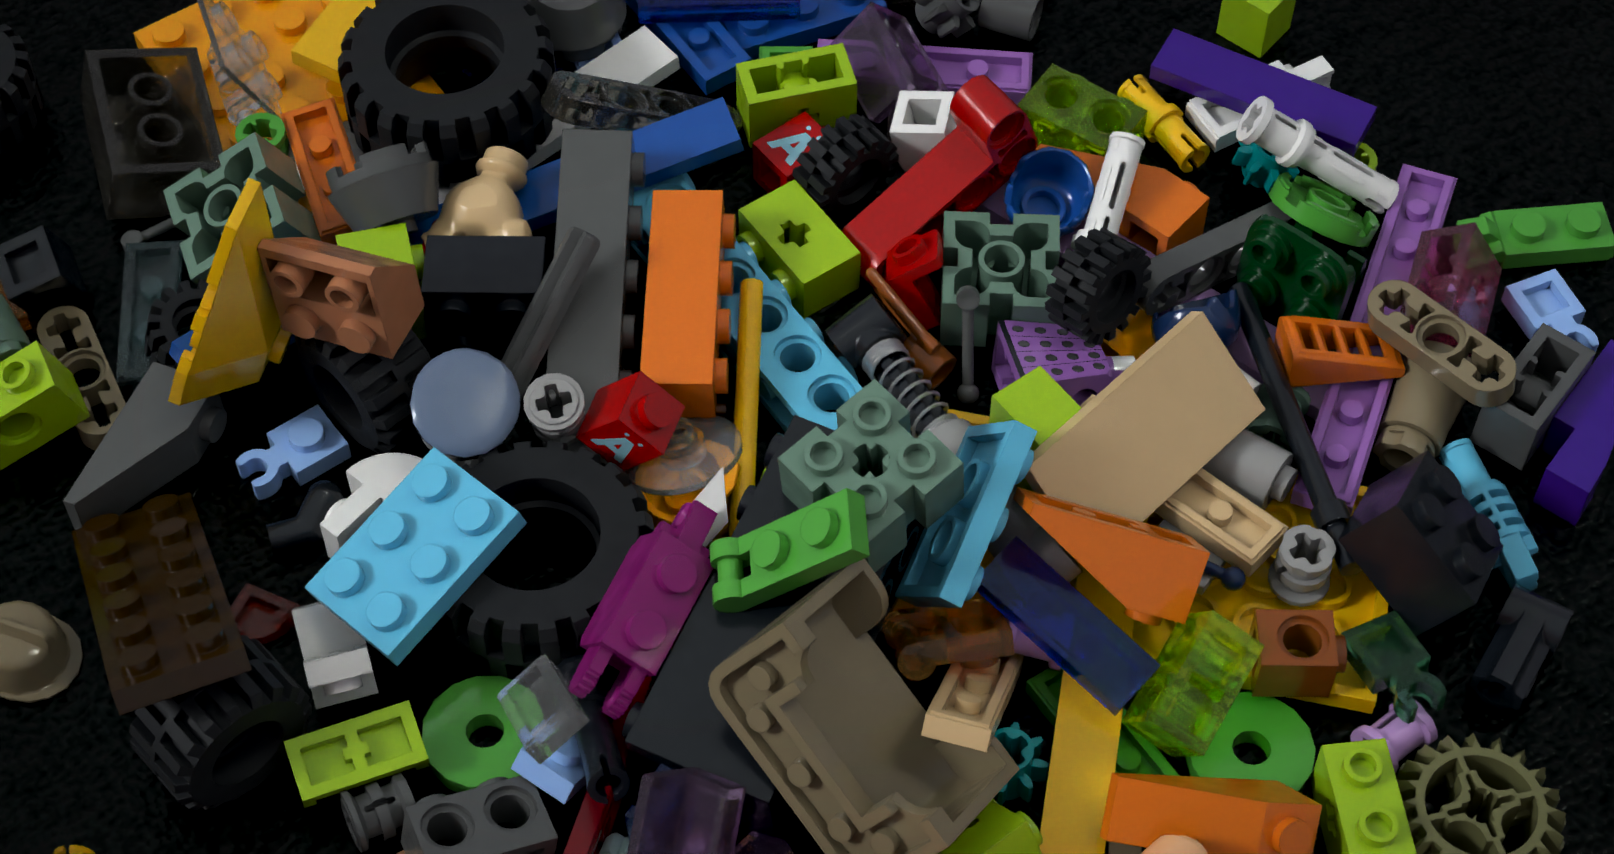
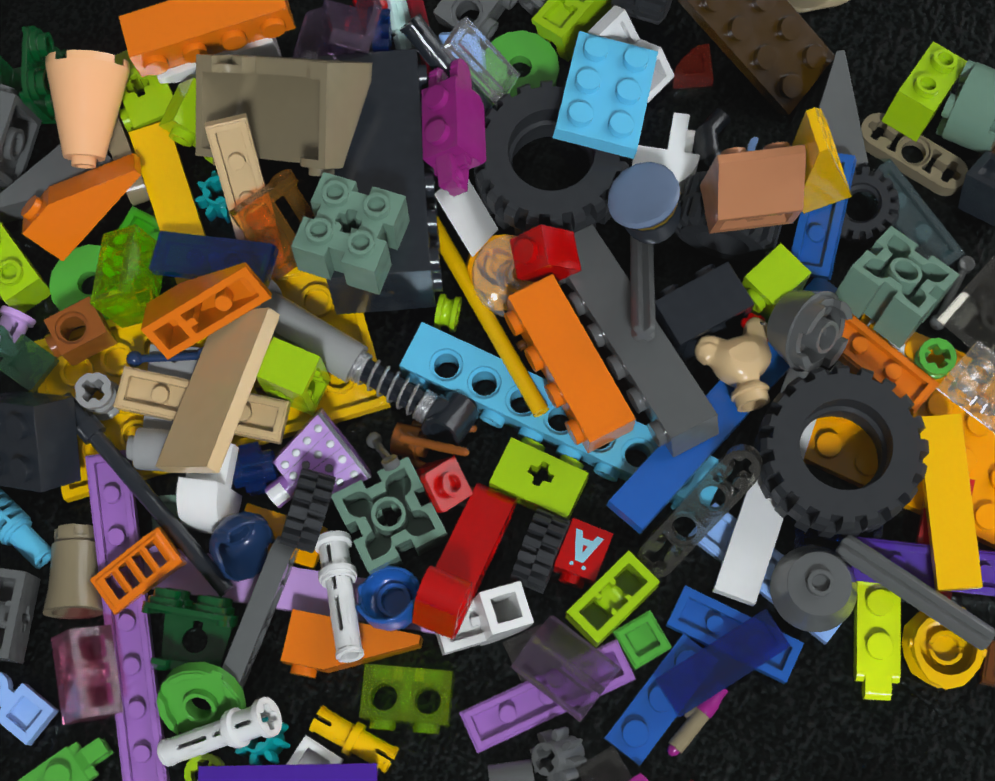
camera: 155 degrees right, 20 degrees up
light grey bush [523,373,586,445] -> none
bright green plate [709,488,870,613] -> none
medium azure plate [895,420,1037,608] -> none
dark tan beam [1367,280,1516,408] -> none

